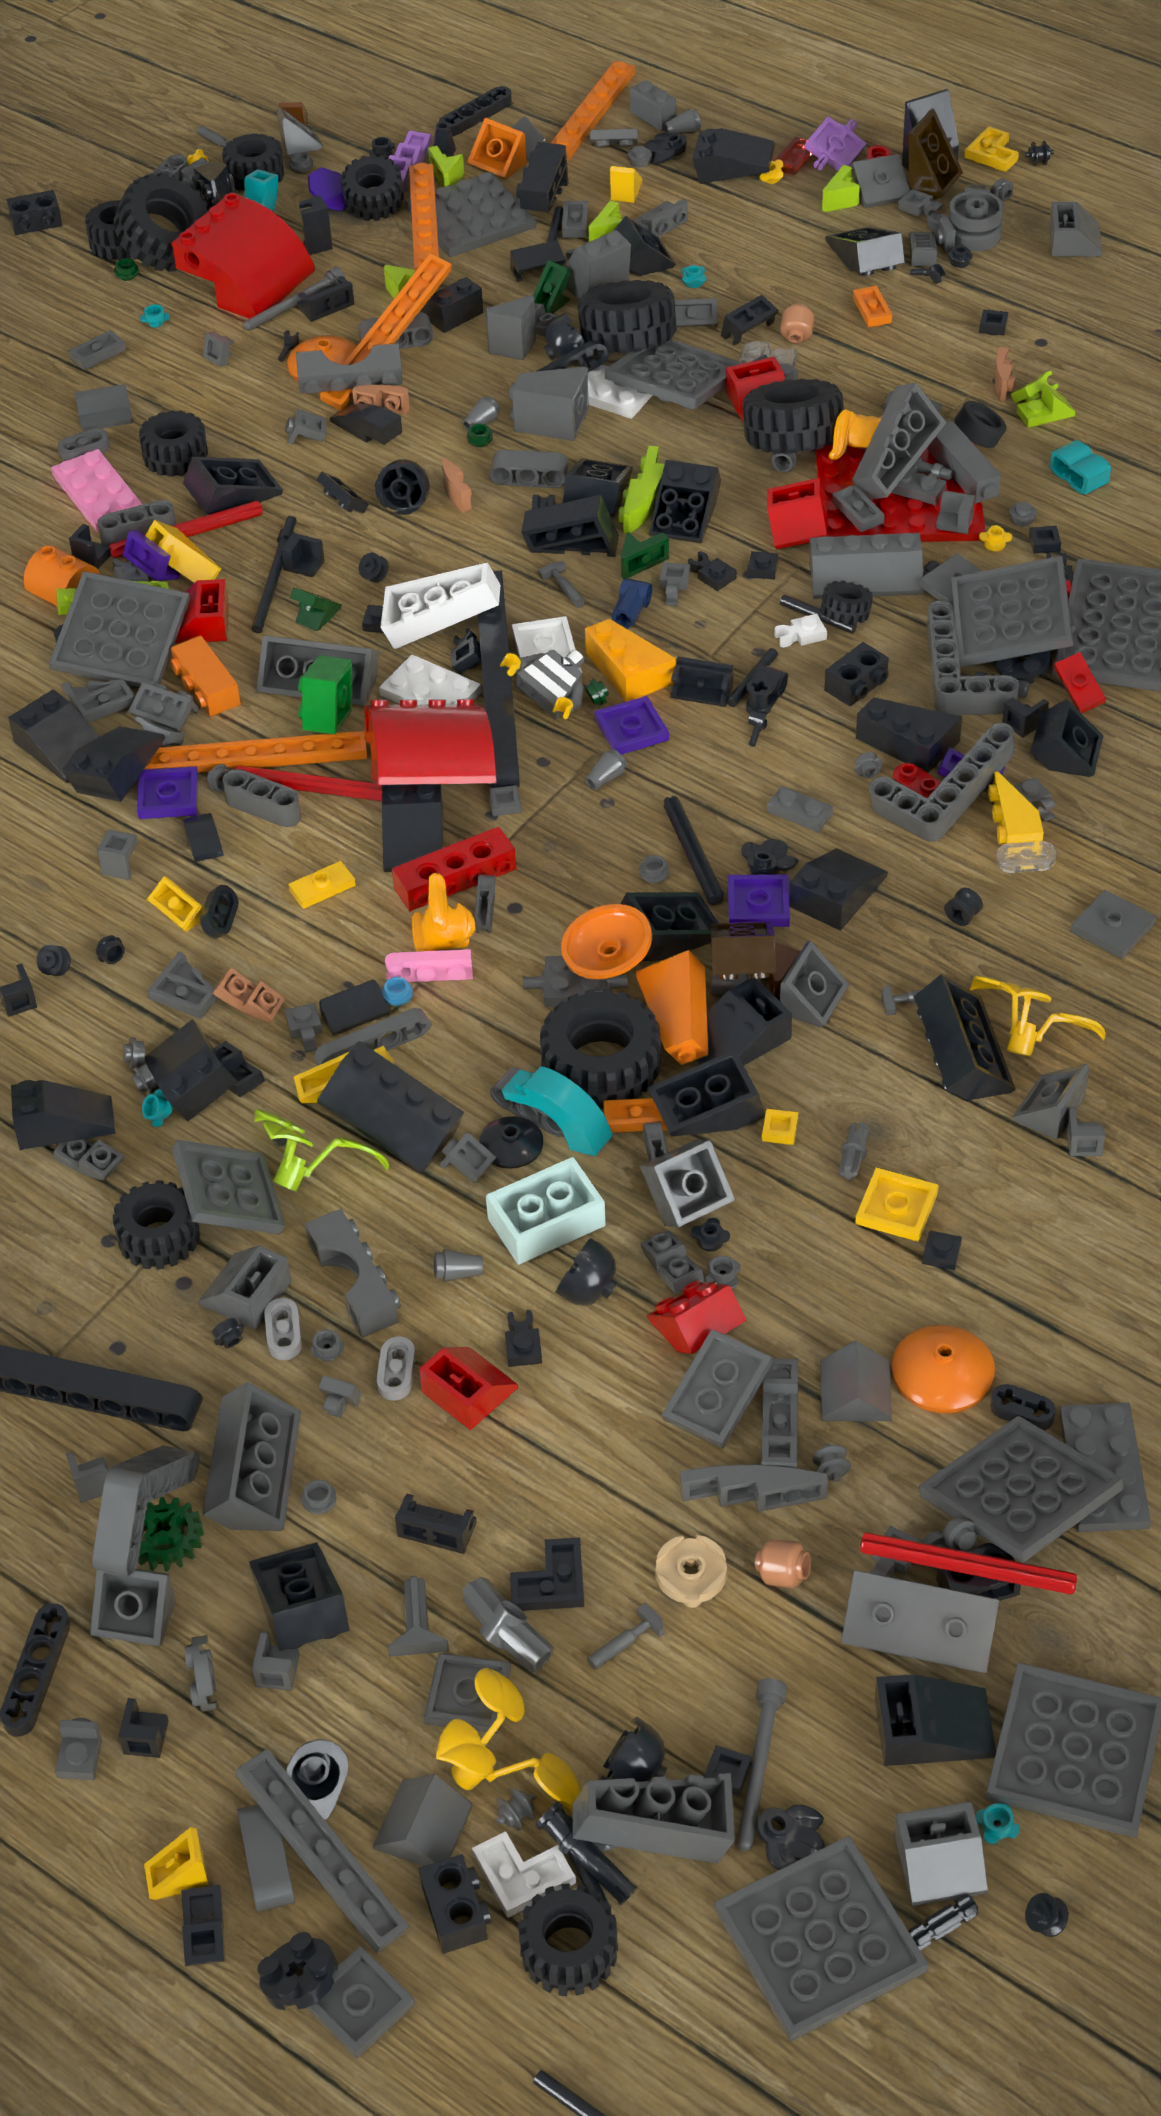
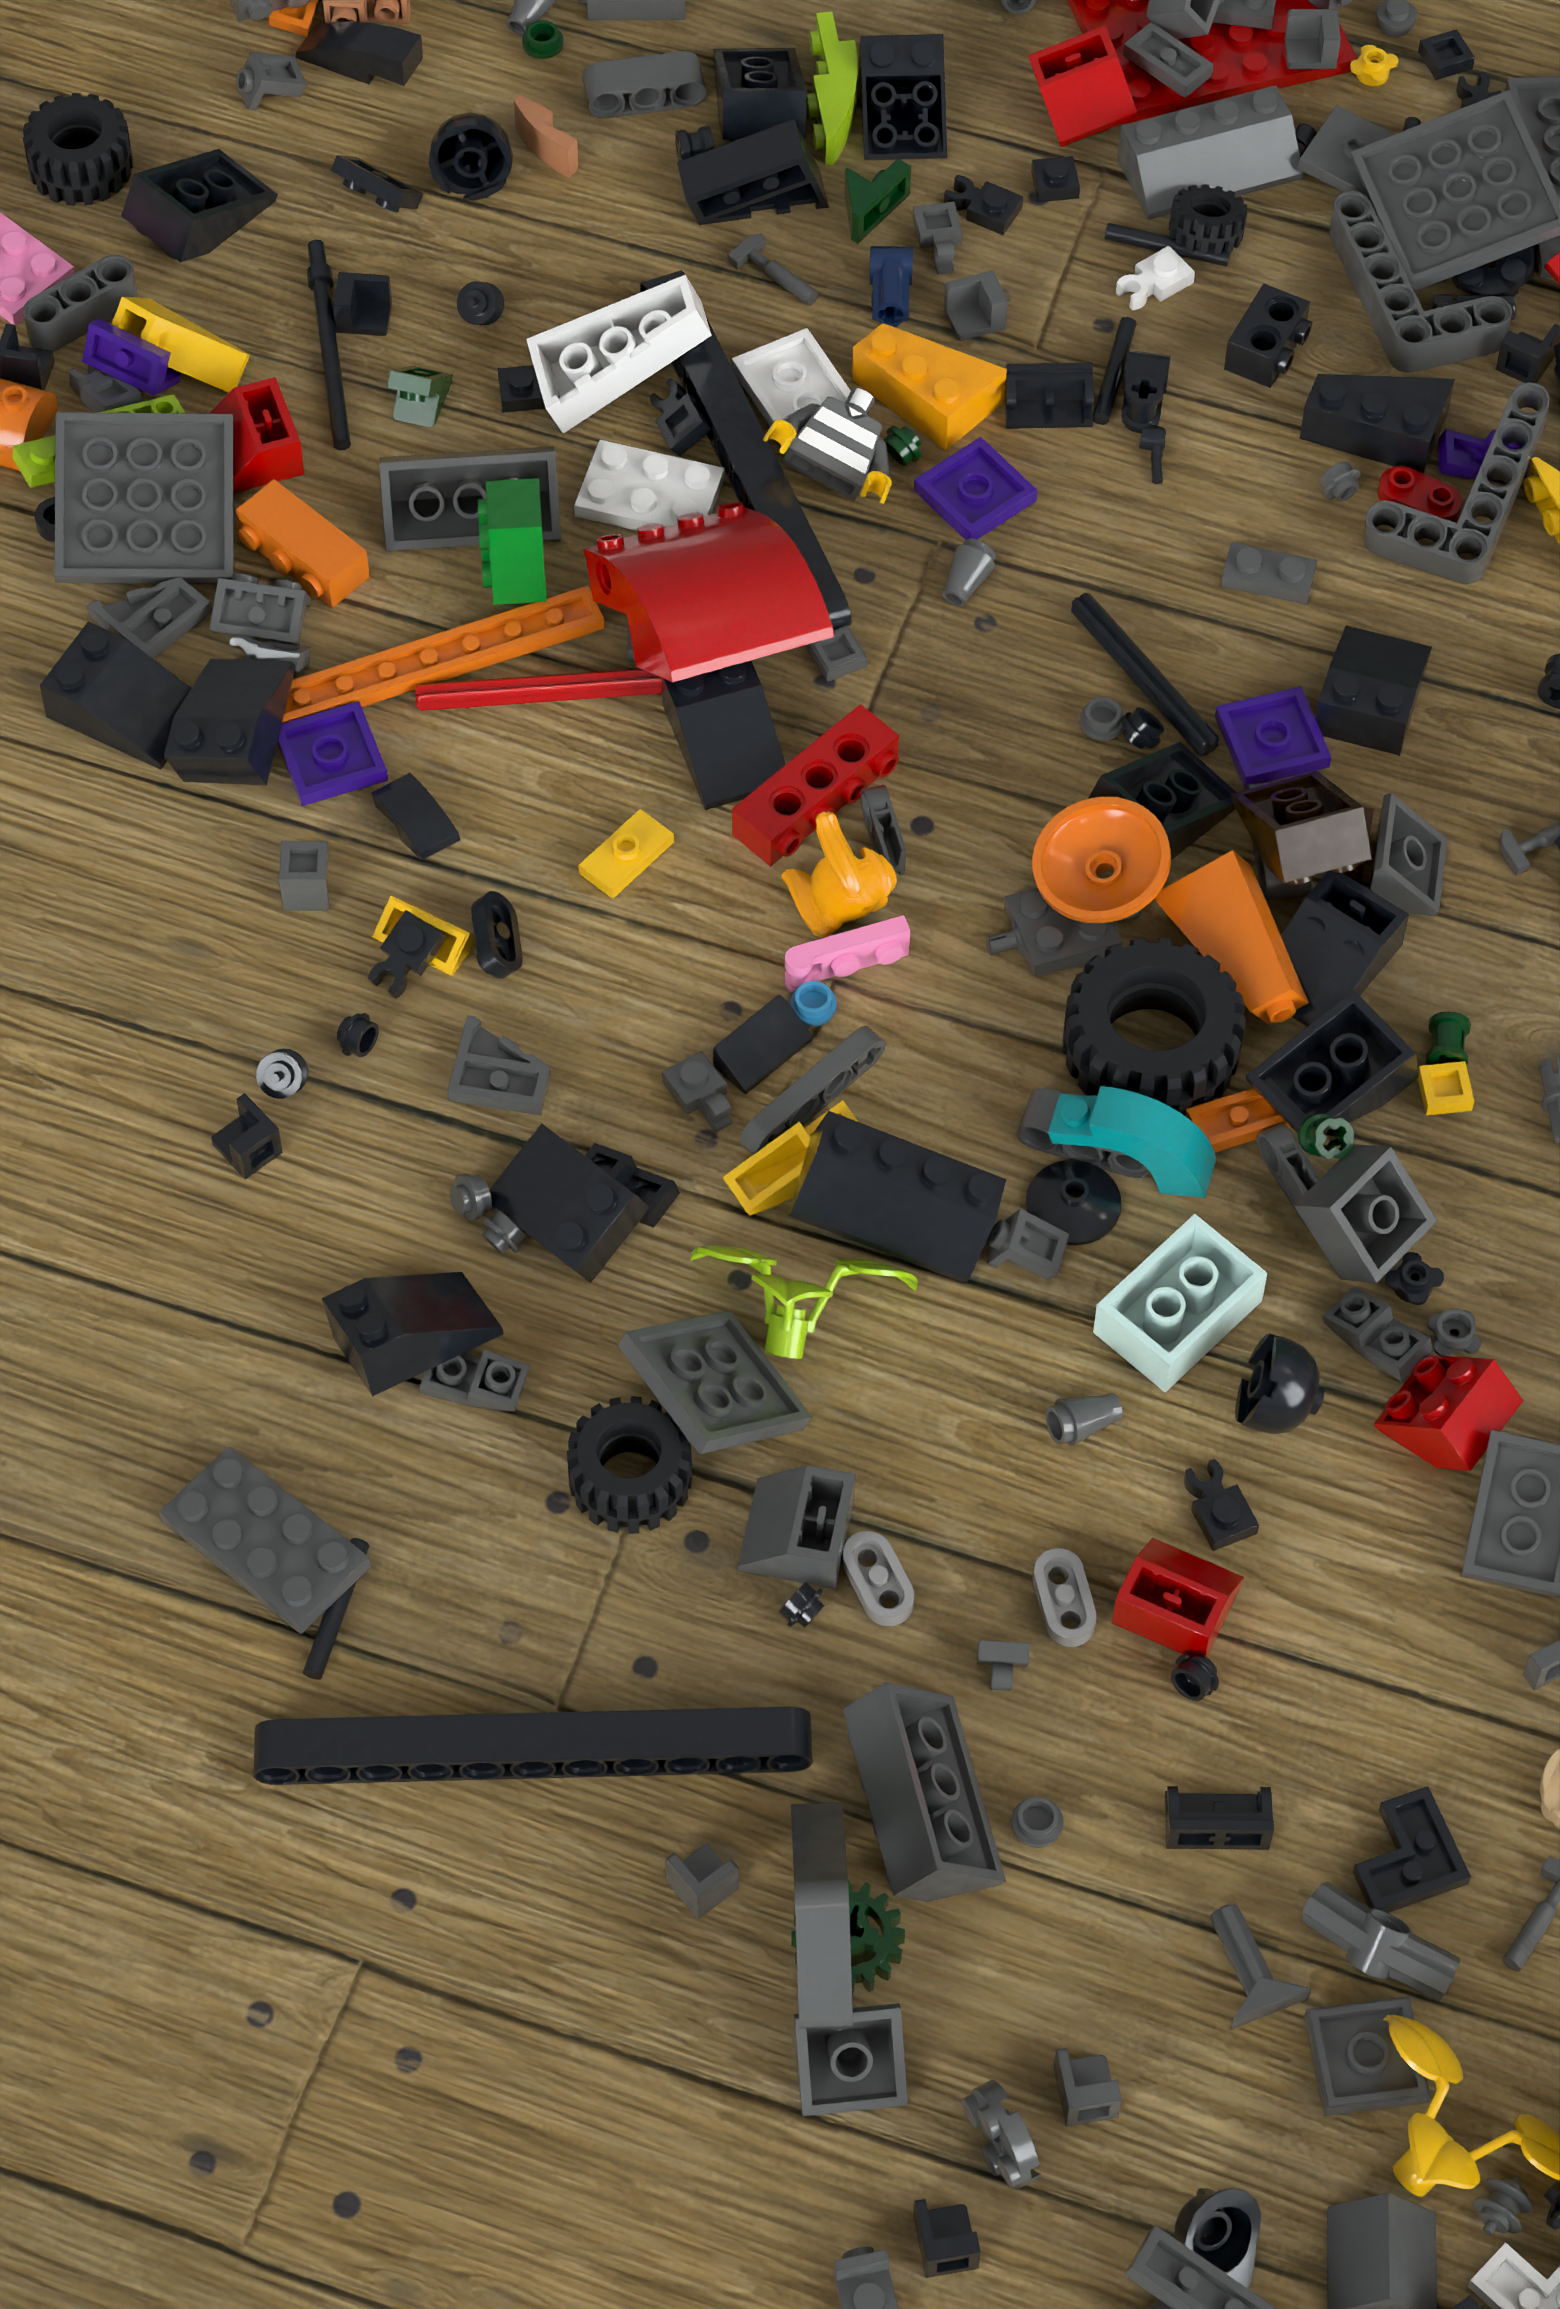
camera: 20 degrees left, 10 degrees up
black beam [0,1604,70,1737] -> none
red axle [109,501,263,558] -> none
teal plate [142,1089,173,1128] -> none
dark grey plate [207,764,232,792] -> none
nougat slope [212,967,285,1023] -> none
dark grey beam [223,769,301,827] -> none
black slope [249,1542,350,1651] -> none
dark grey arch [305,1209,401,1338] -> none
dark grey plate [310,1329,344,1361] -> none
black plate [741,839,799,875] -> none
none -> black plate [368,910,447,999]
none -> dark grey panel [944,270,1008,341]
none -> black plate [1121,707,1164,749]
none -> black plate [1171,1654,1219,1701]
none -> dark green bush [1298,1113,1354,1159]
none -> dark green bush [1426,1011,1471,1065]

